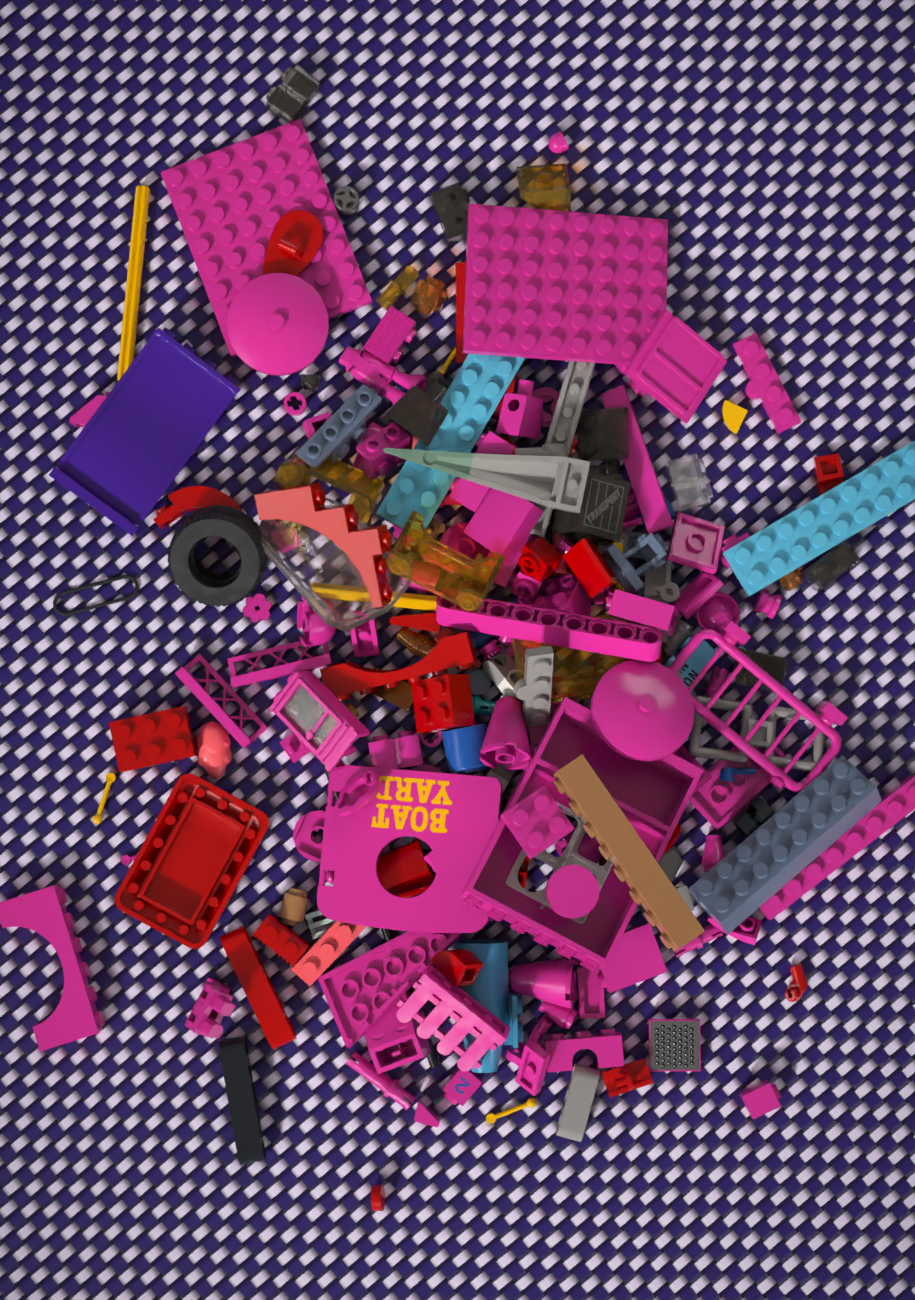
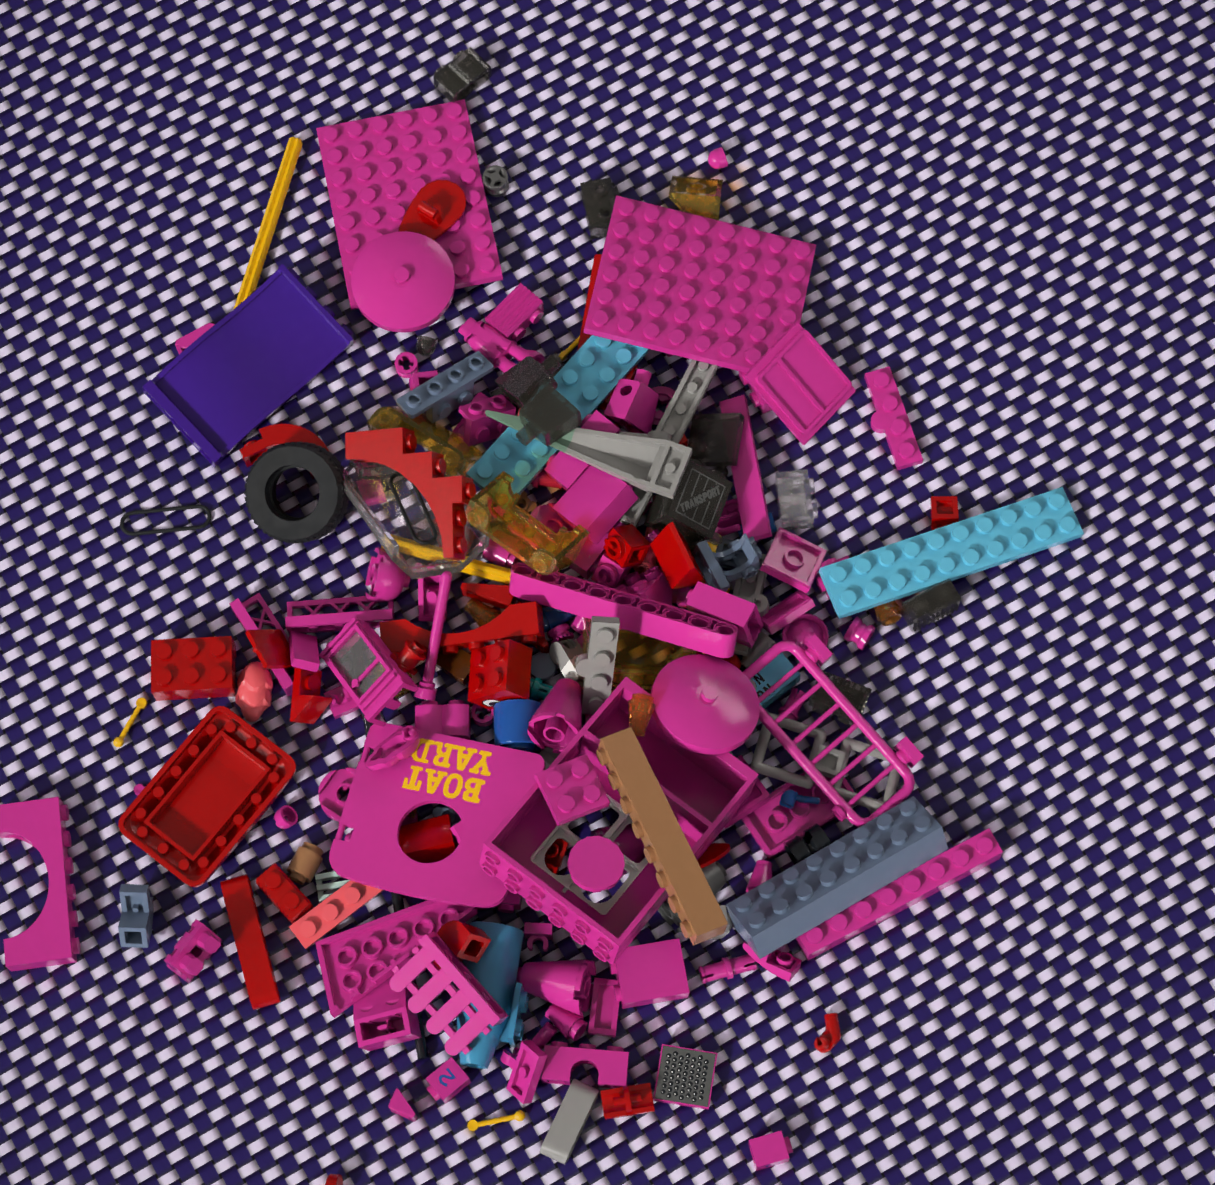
camera: 15 degrees right, 15 degrees down
black beam [219,1036,266,1165] -> none
dark pink plant [243,593,271,622] -> none
dark pink pin [346,1050,416,1111] -> none
clear yellow axle [376,265,419,311] -> none
clear orange head [411,276,448,315] -> none
yellow tile [722,400,748,434] -> none
none -> sand blue brick [118,884,154,948]
none -> red piece [245,629,296,669]
none -> dark pink hinge [274,805,298,829]
none -> dark pink tile [288,630,320,672]
none -> red slope [290,668,333,724]
none -> black piece [389,472,438,545]
none -> red brick [390,640,427,675]
none -> dark pink piece [414,571,452,700]
none -> clear smoke torso [516,380,582,446]
none -> dark pink tile [524,922,553,952]
none -> clear orange cone [628,693,656,737]

